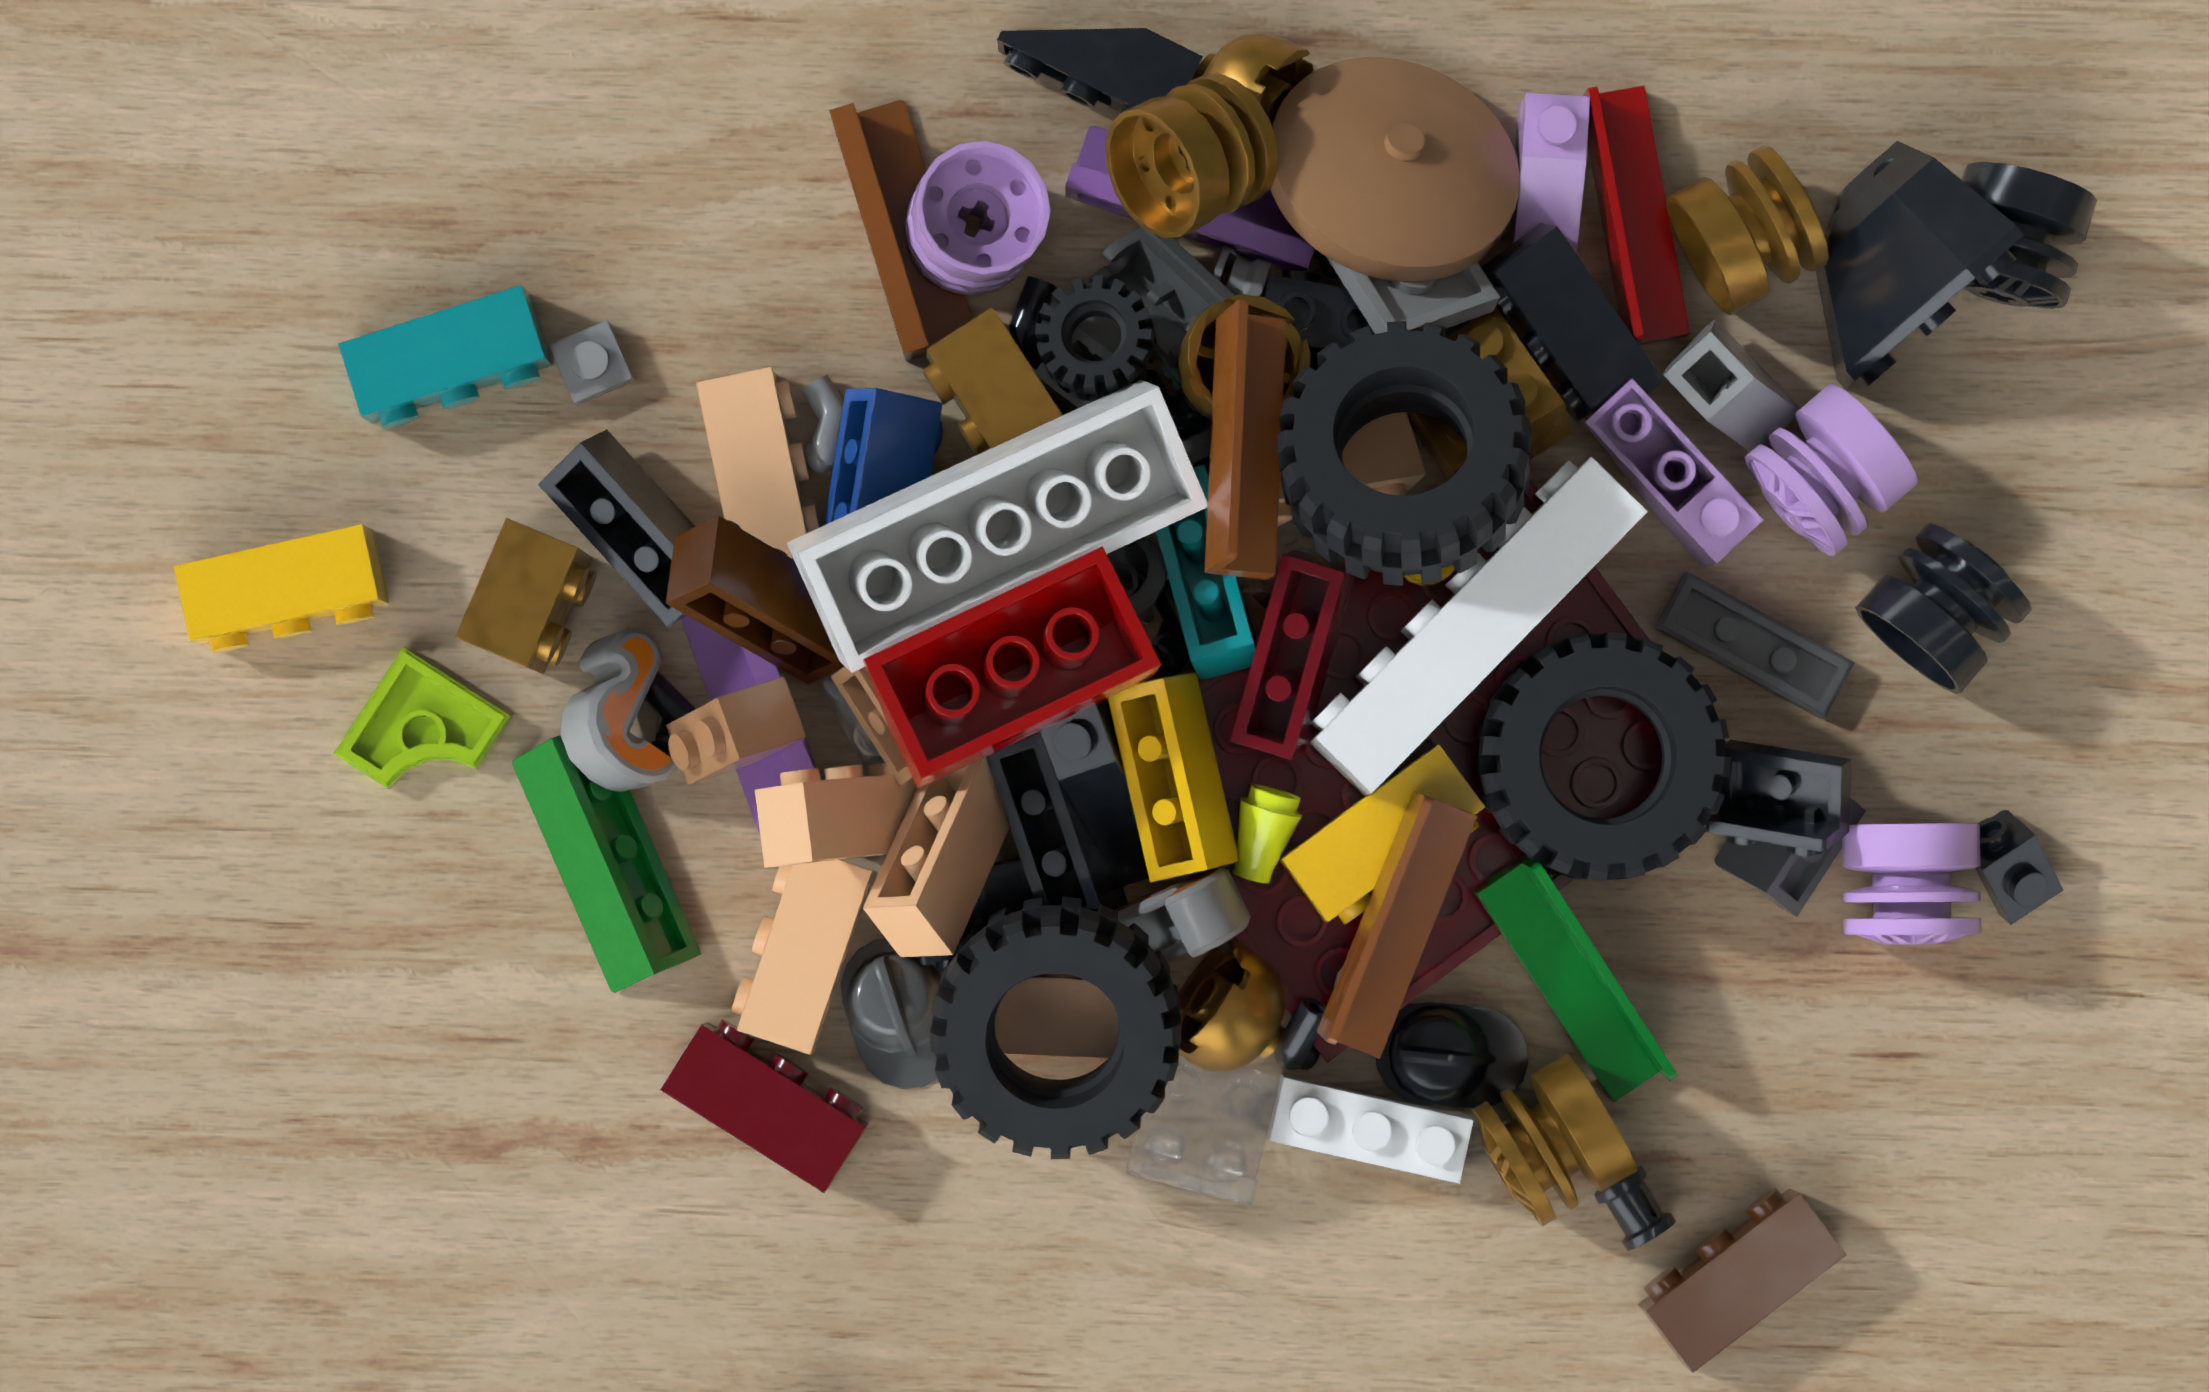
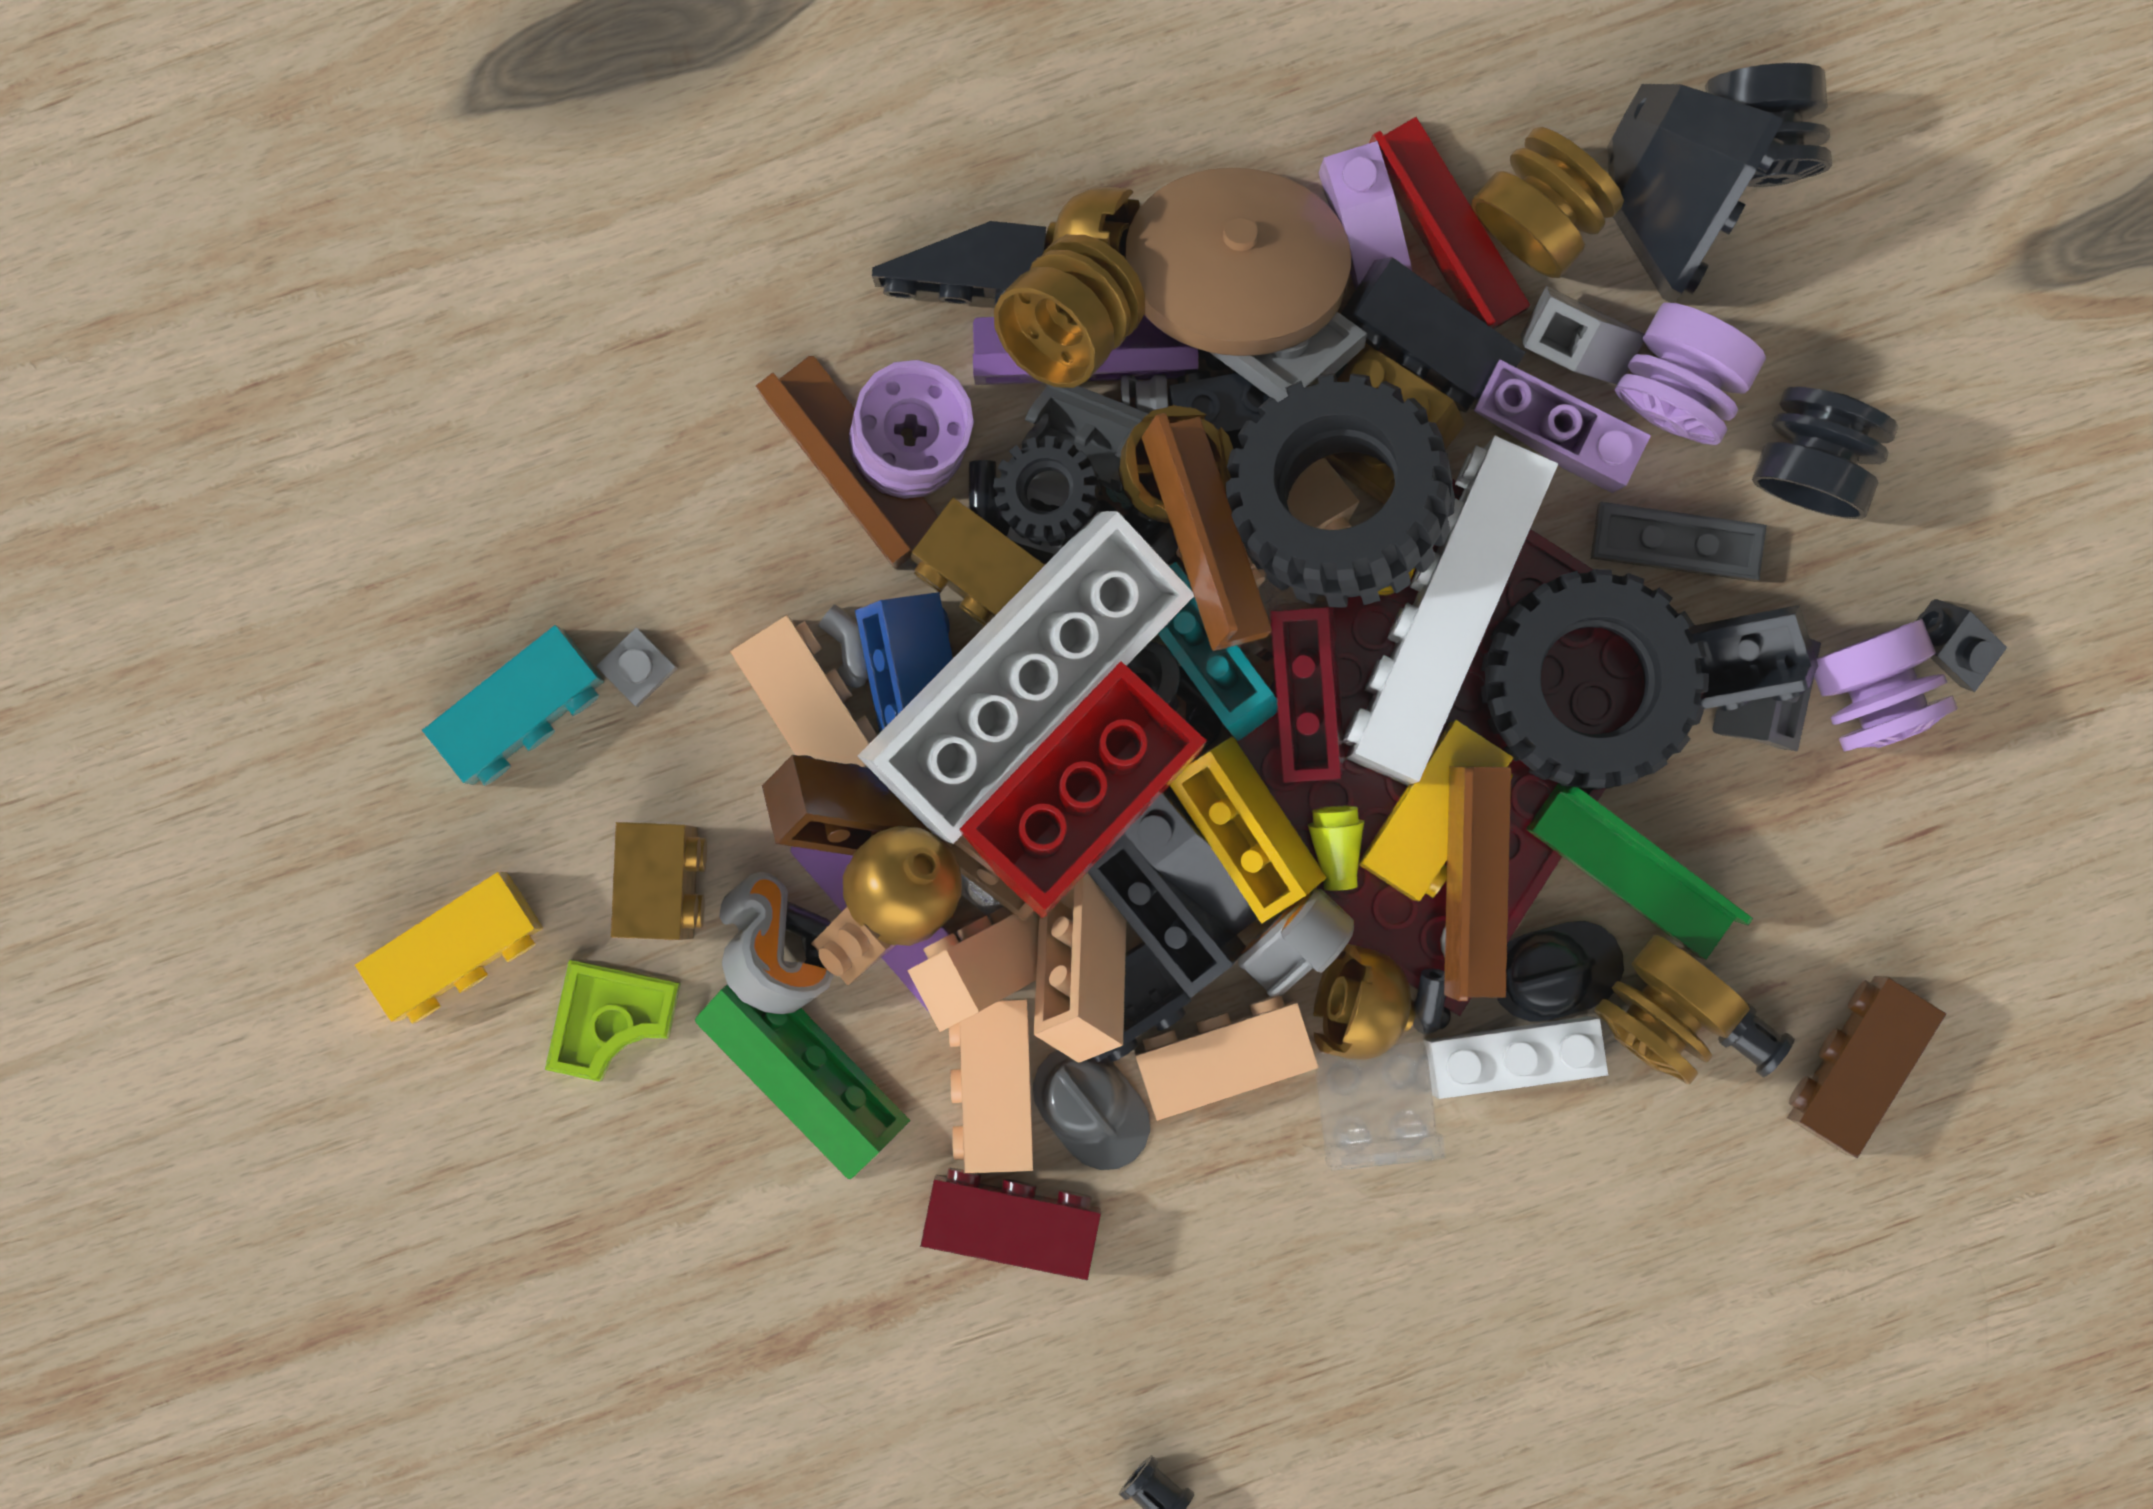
camera: 20 degrees left, 0 degrees up
black brick [538,429,696,627] -> none
black tyre [930,896,1181,1159] -> none
none -> pearl gold cylinder [842,826,962,946]

